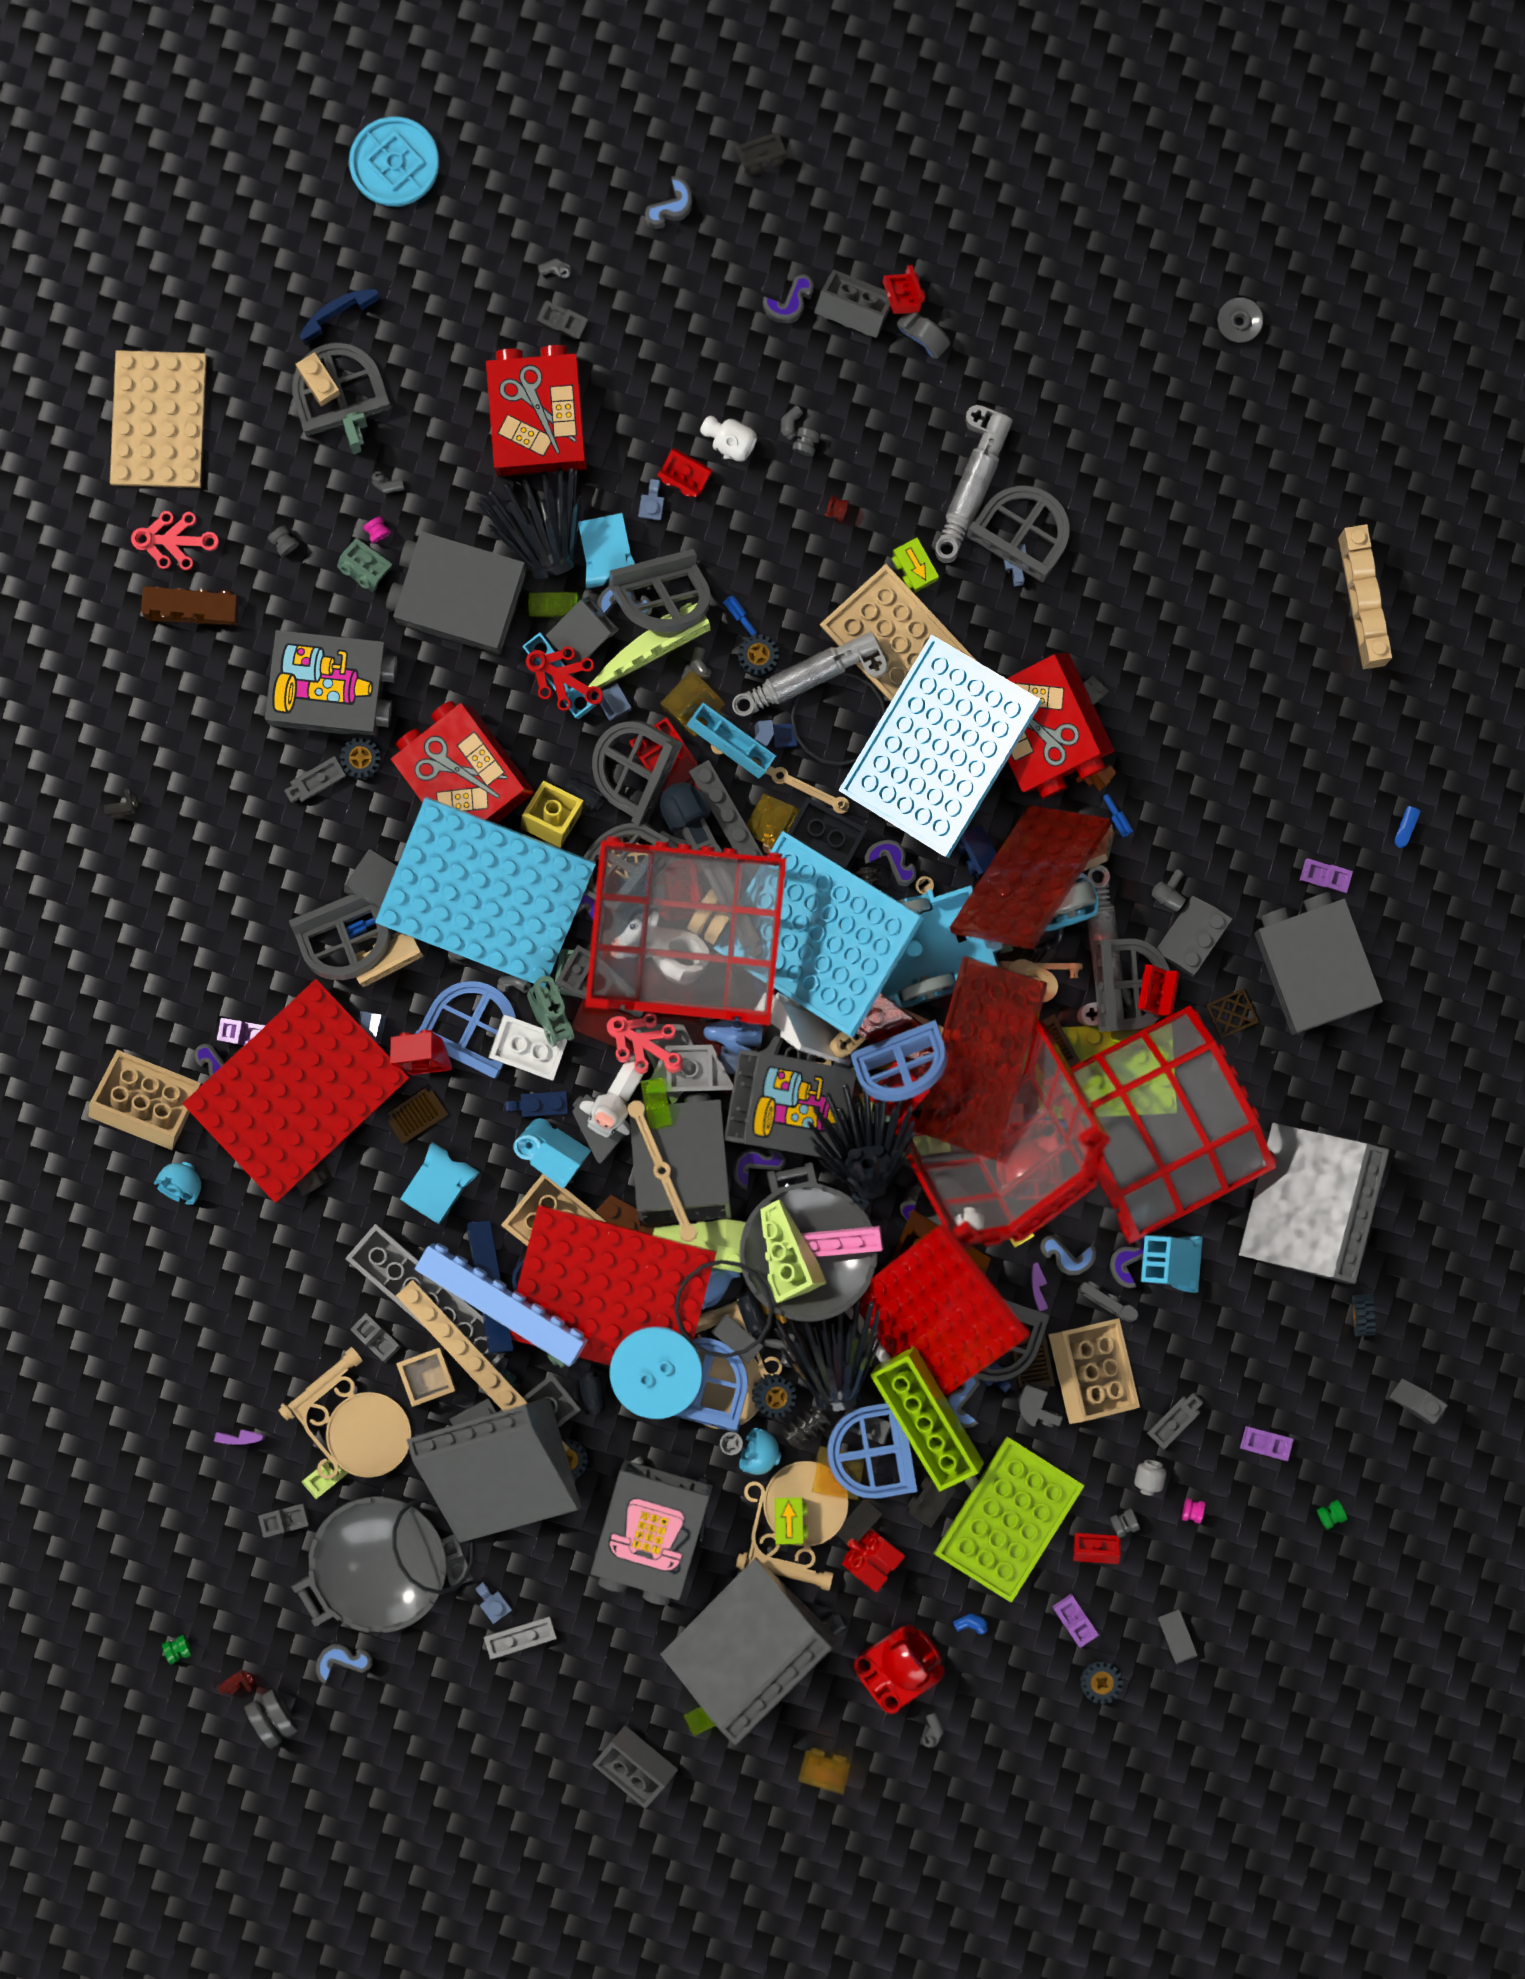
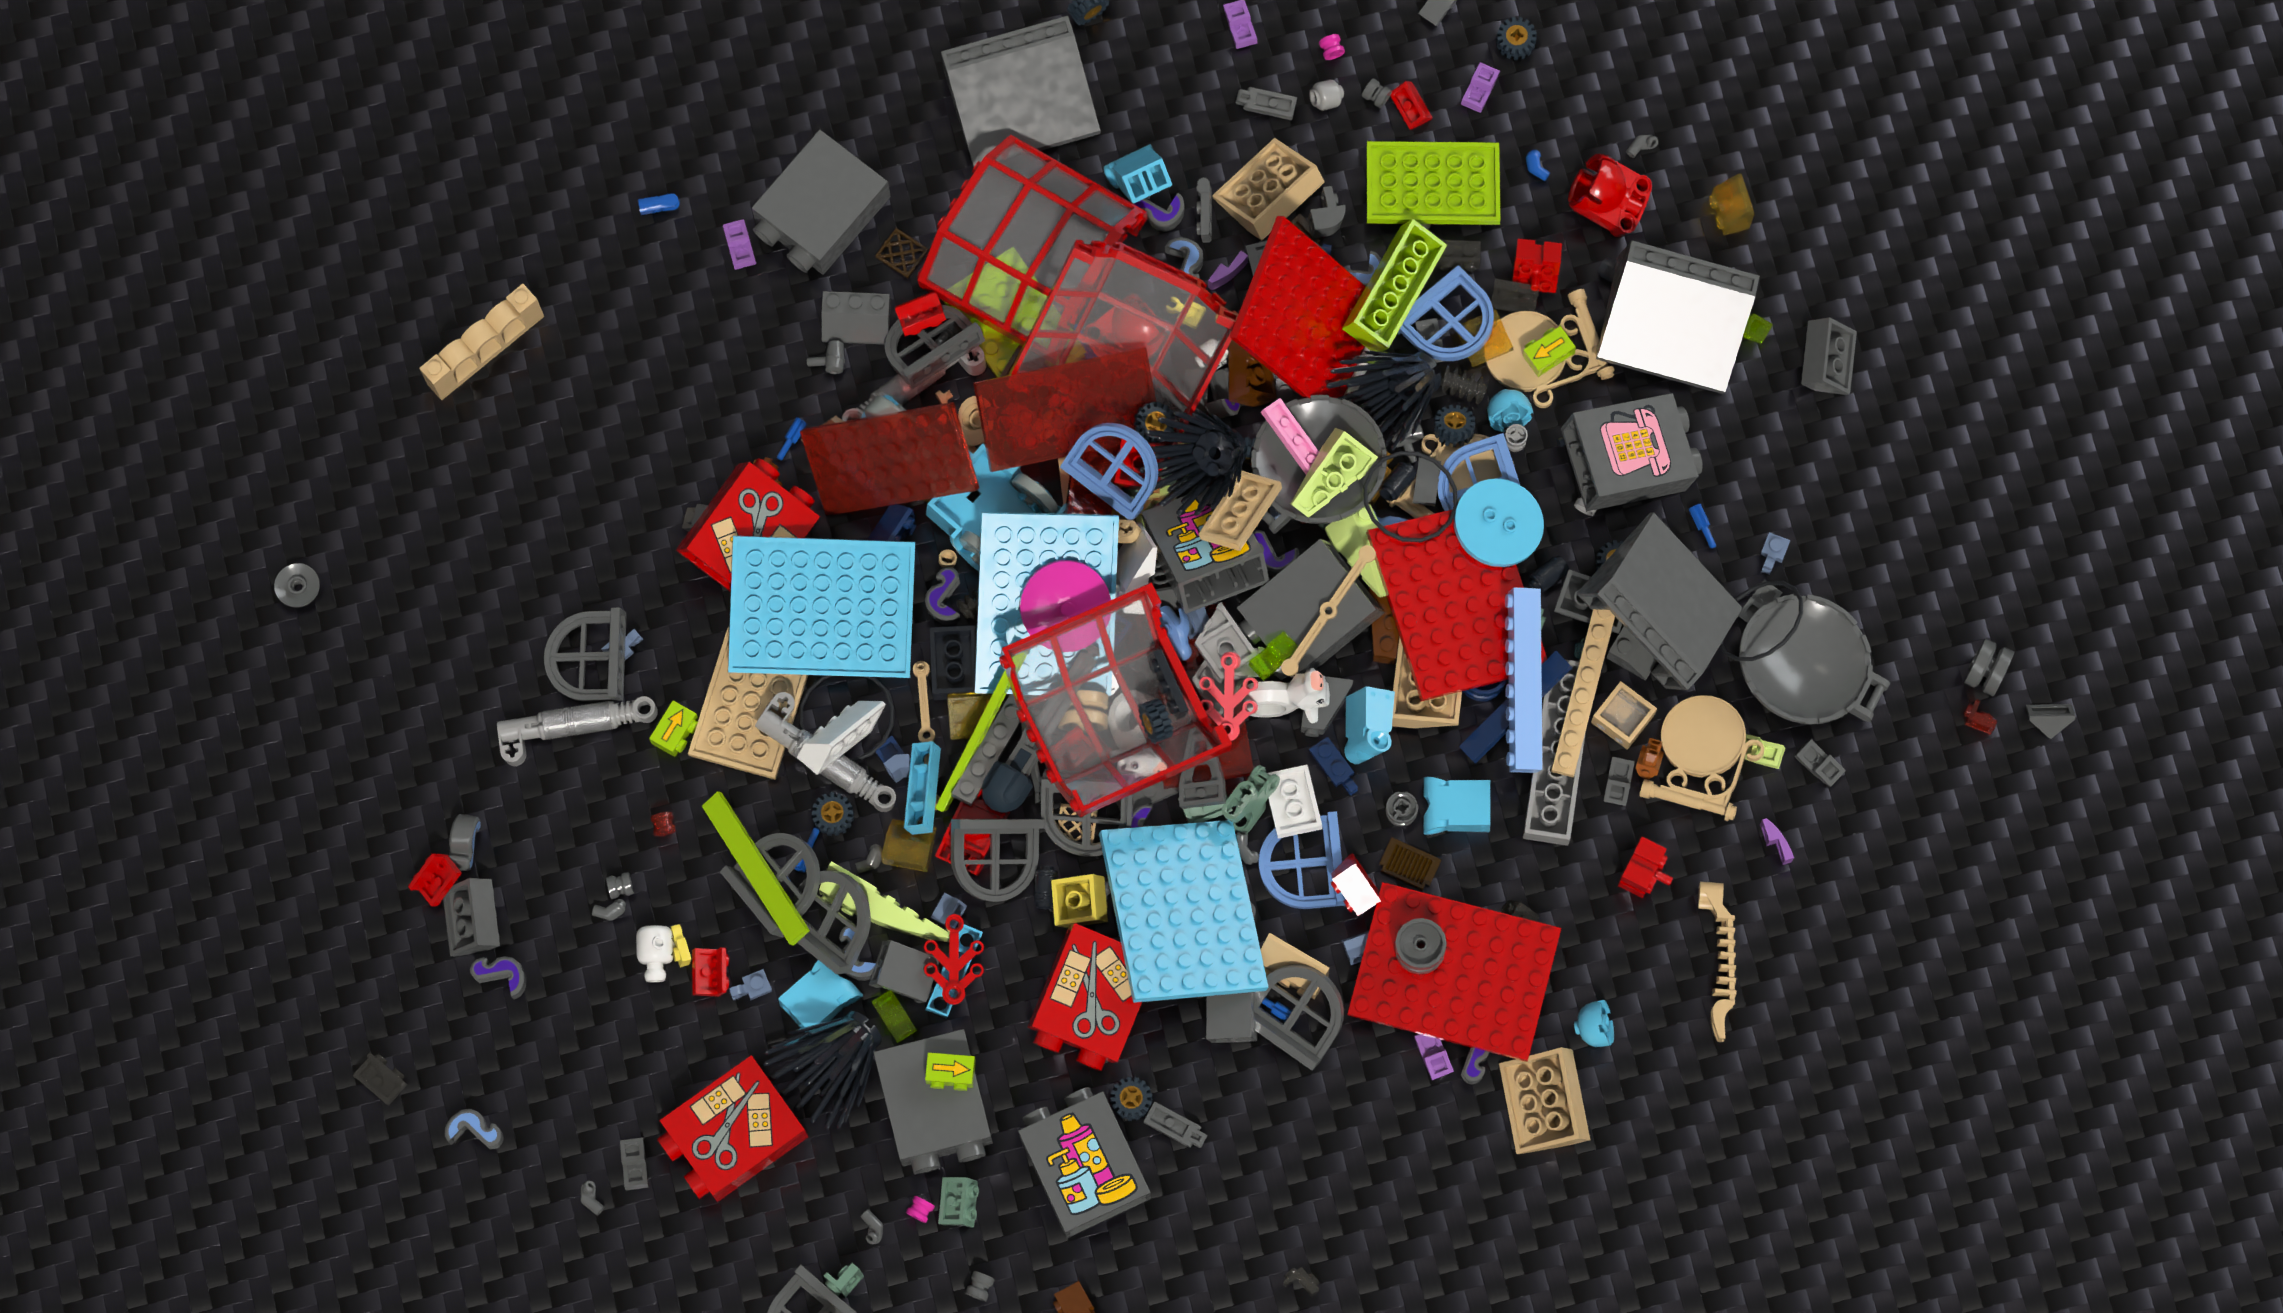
camera: 125 degrees left, 10 degrees down
green wheel [162,1635,192,1665] -> none
animal [316,1644,373,1684] -> none
light grey plate [484,1616,557,1659] -> none
none -> light yellow plate [671,924,691,967]
none -> lime tile [702,791,810,945]
none -> dark grey window [720,833,820,937]
none -> white slope [797,701,886,775]
none -> lime brick [925,1053,976,1091]
none -> lime tile [935,649,1028,812]
none -> dark pink dish [1019,560,1111,651]
none -> black wheel [1133,402,1176,443]
none -> black wheel [1138,698,1173,743]
none -> black plate [1149,649,1189,720]
none -> tan plate [1199,471,1282,551]
none -> dark grey wheel [1386,792,1418,827]
none -> dark grey wheel [1395,918,1447,975]
none -> red brick [1618,837,1673,898]
none -> dark orange hips [1635,738,1664,779]
none -> blue axle [1689,504,1716,549]
none -> tan piece [1698,881,1737,1042]
none -> dark grey slope [2026,704,2075,739]

